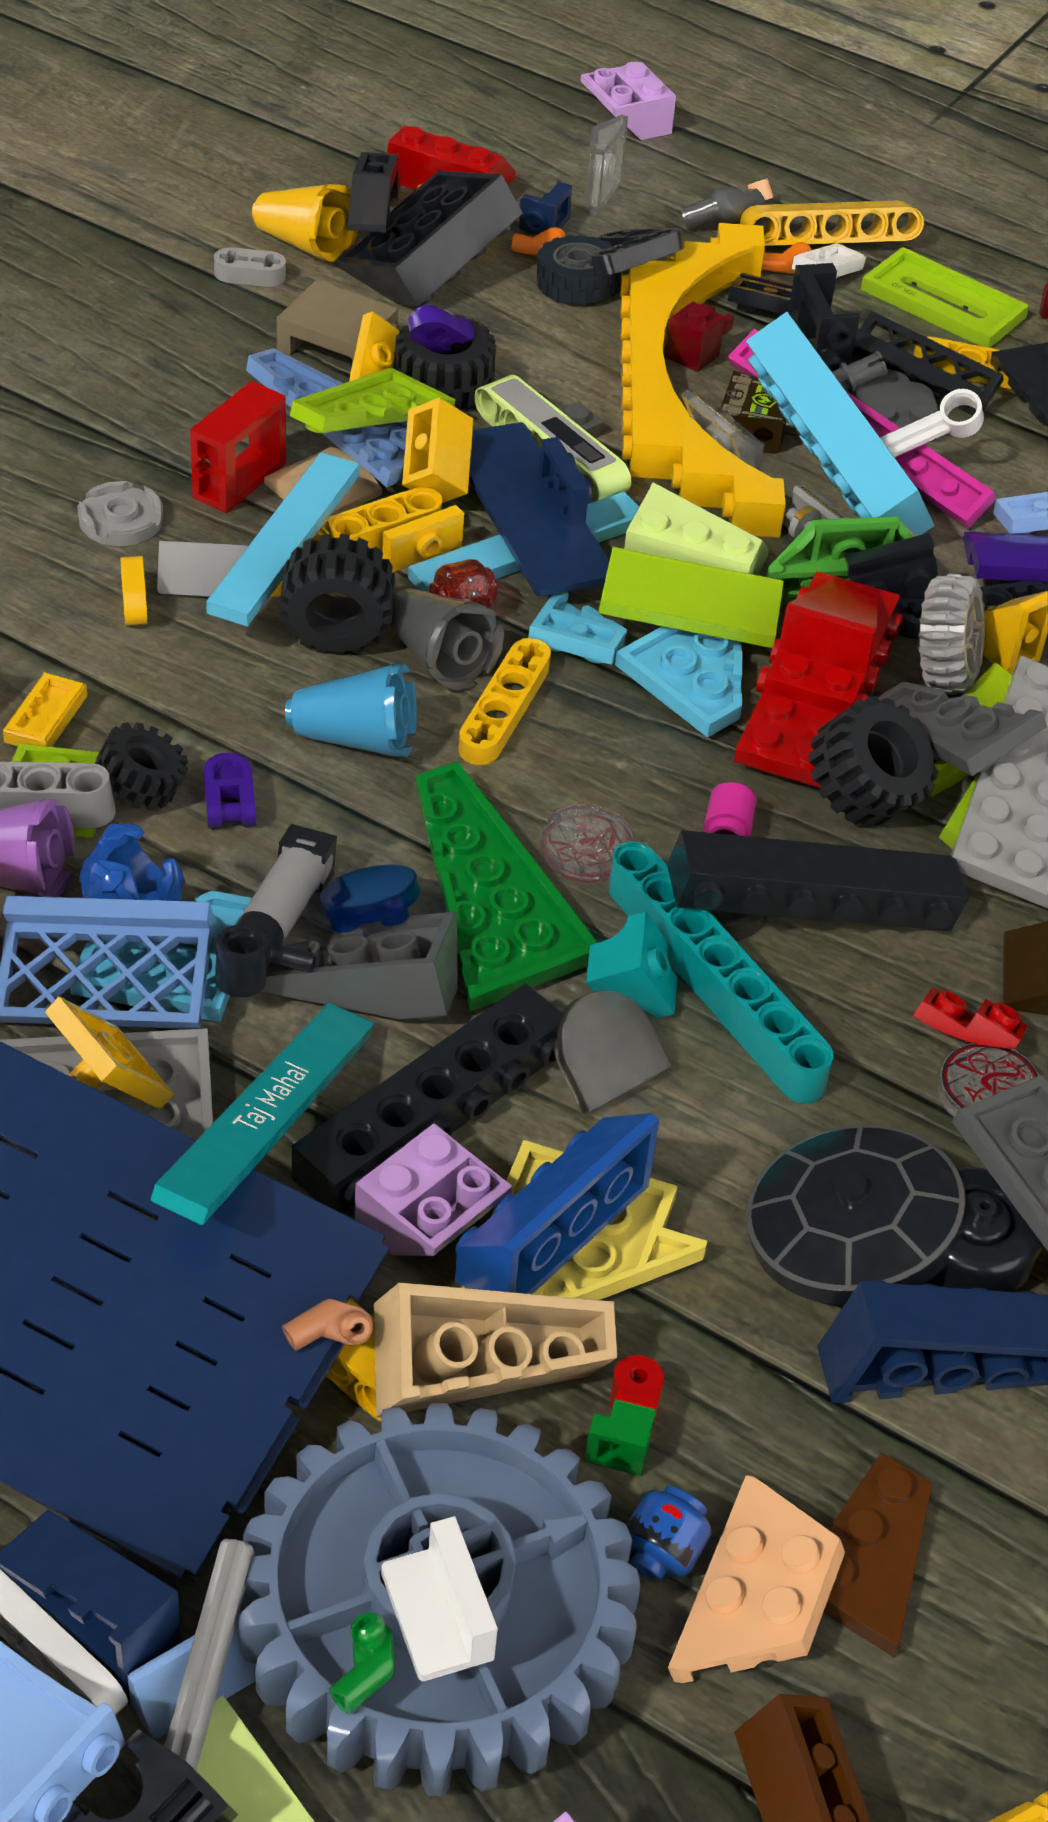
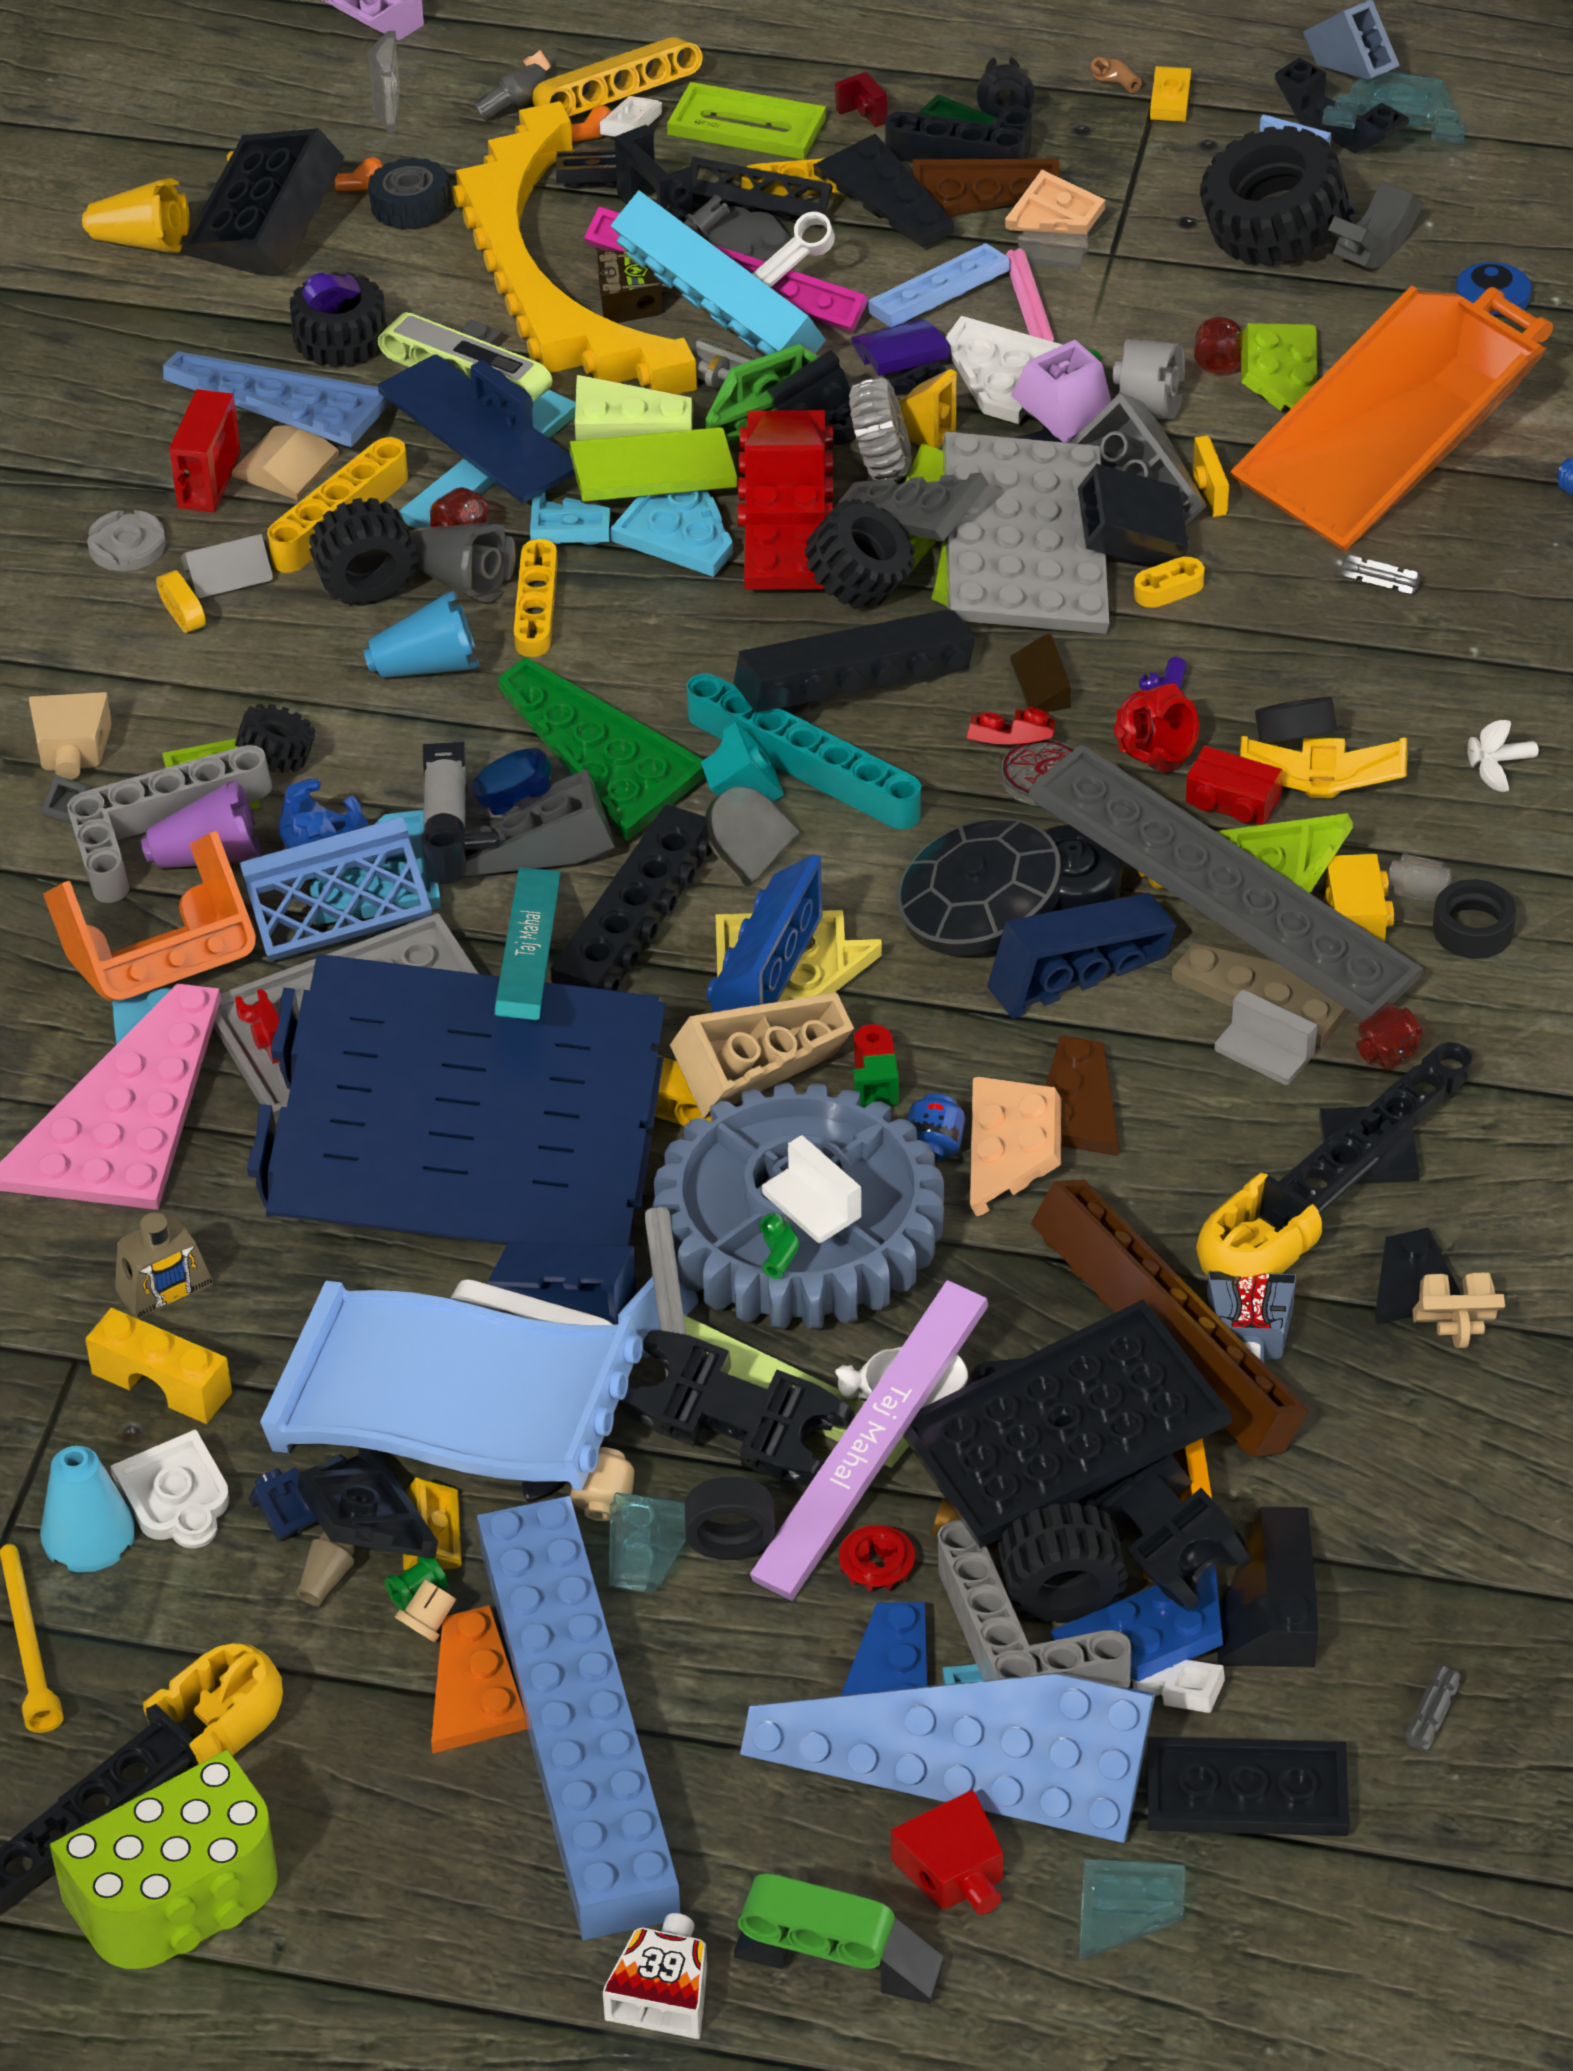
camera: 15 degrees left, 0 degrees up
yellow plate [3,672,87,747] -> none
yellow tile [45,996,174,1109] -> none
dark purple plate [204,752,256,828] -> none
medium azure tile [206,452,360,627] -> none
light grey beam [214,248,286,287] -> none
dark tan panel [277,279,401,364] -> none
nougat arm [282,1299,373,1351] -> none
lime wing [290,368,456,433] -> none
black slope [348,152,401,237] -> none
yellow plate [349,311,399,381] -> none
lavender slope [355,1124,512,1256] -> none
yellow plate [382,505,464,573] -> none
red slope [387,125,516,190] -> none
yellow brick [402,397,473,503] -> none
dark blue bracket [519,182,572,234] -> none
clear tile [539,804,636,883] -> none
black beam [591,228,685,276] -> none
dark red brick [666,301,734,373] -> none
clear slope [681,389,764,471] -> none
dark pink brick [704,782,757,837] -> none

